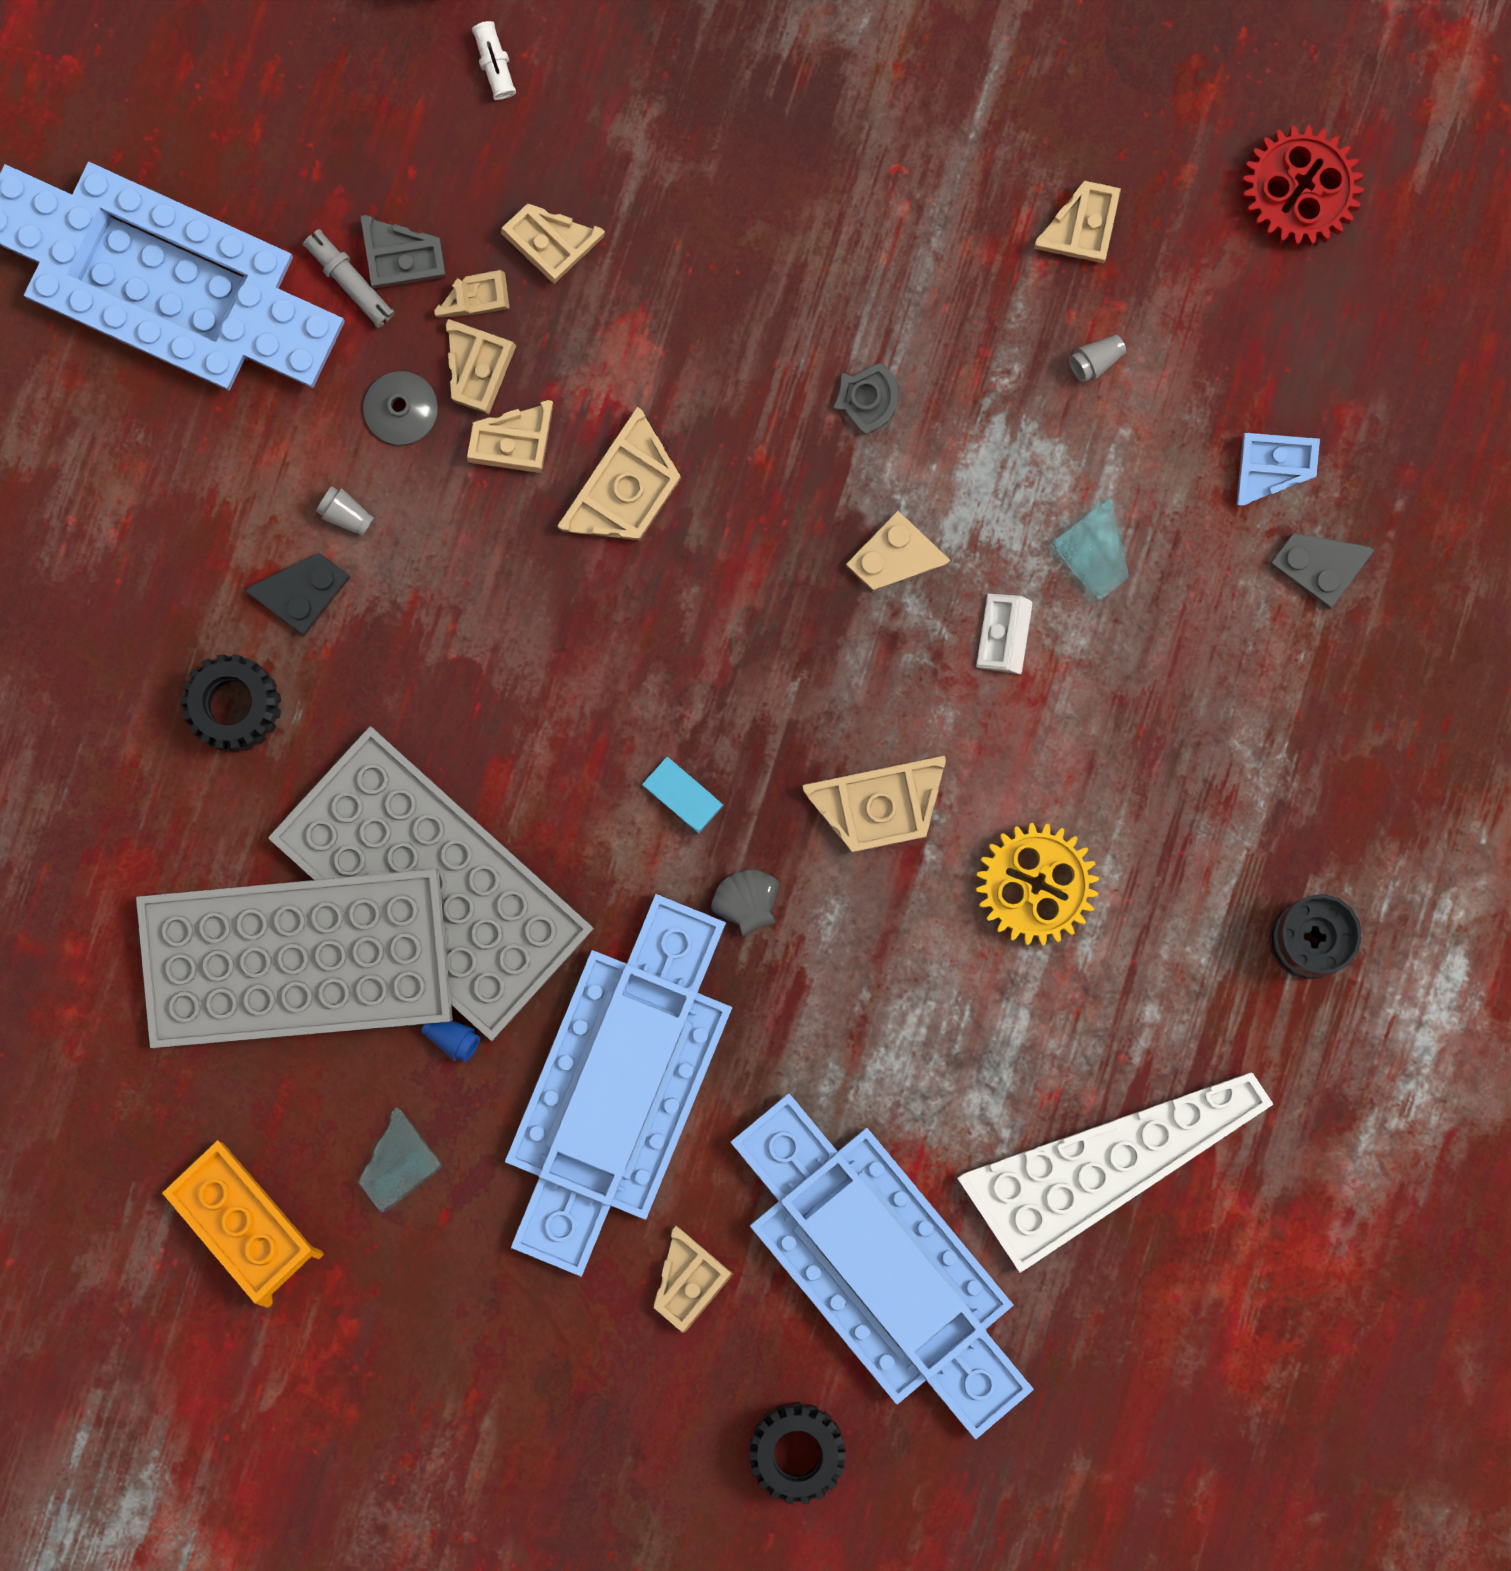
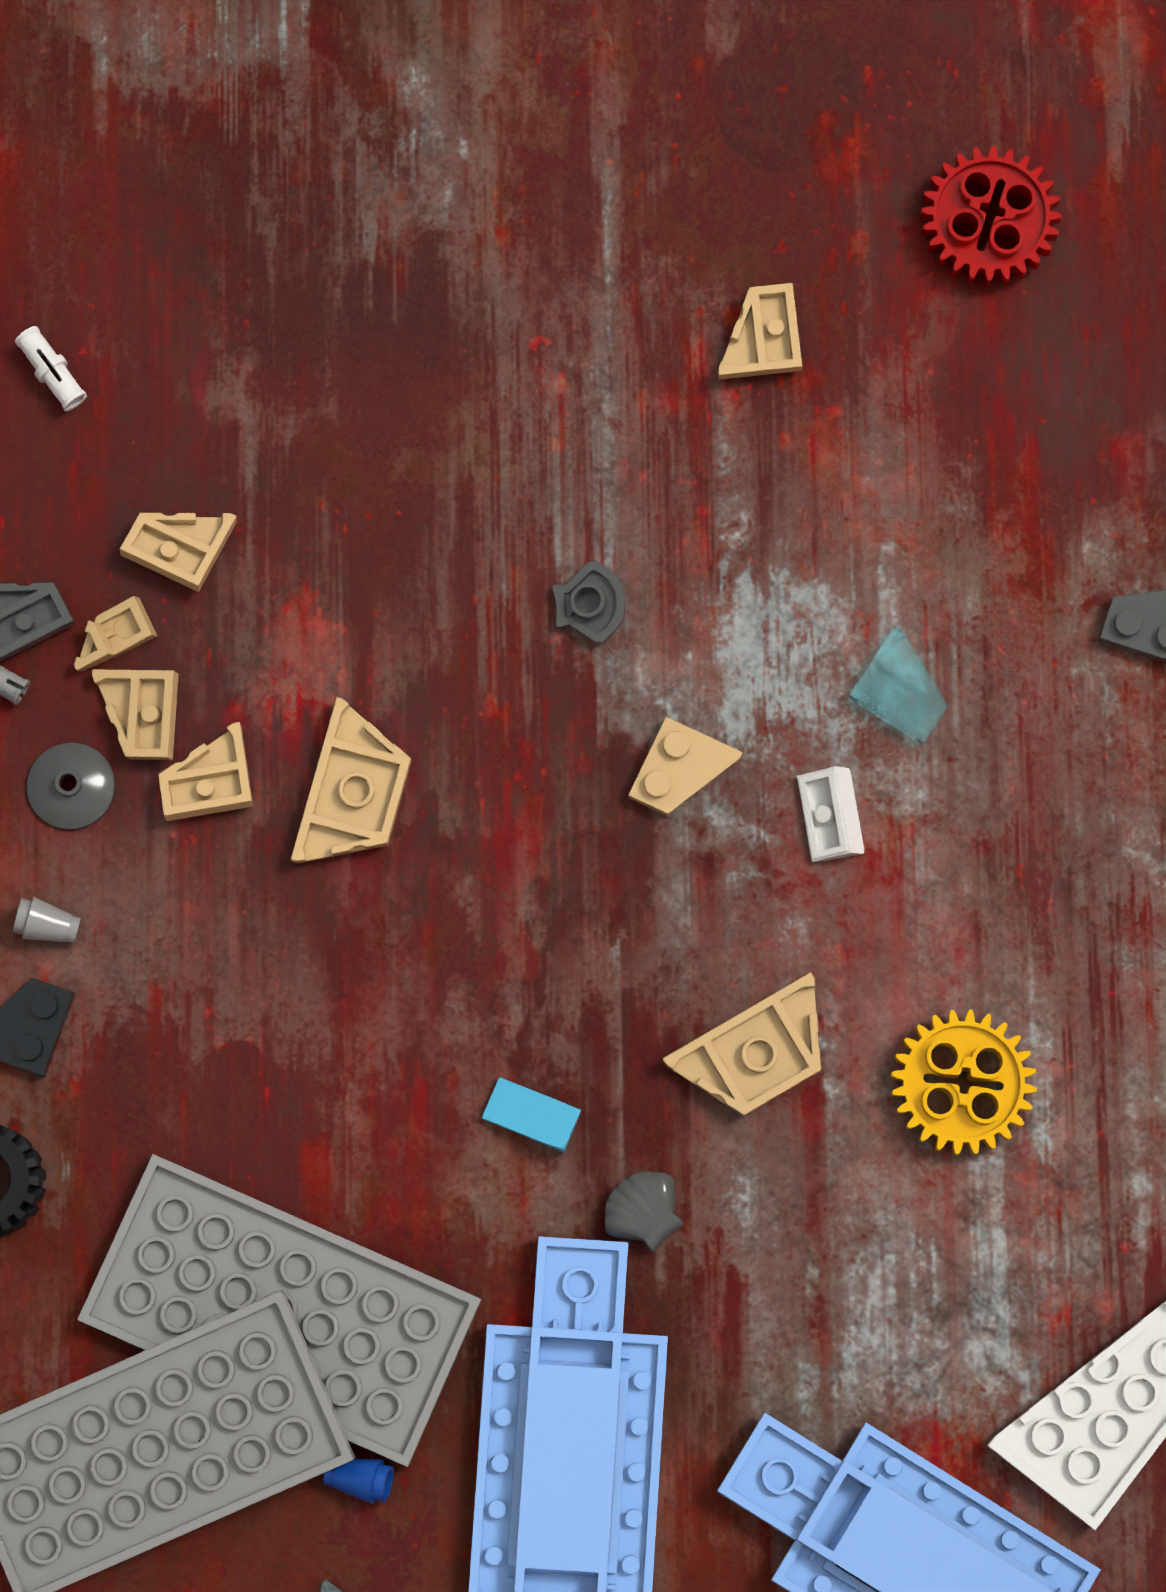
camera: 15 degrees left, 5 degrees down
light grey cone [1069,334,1127,382] -> none
light blue wing [1236,433,1320,505] -> none

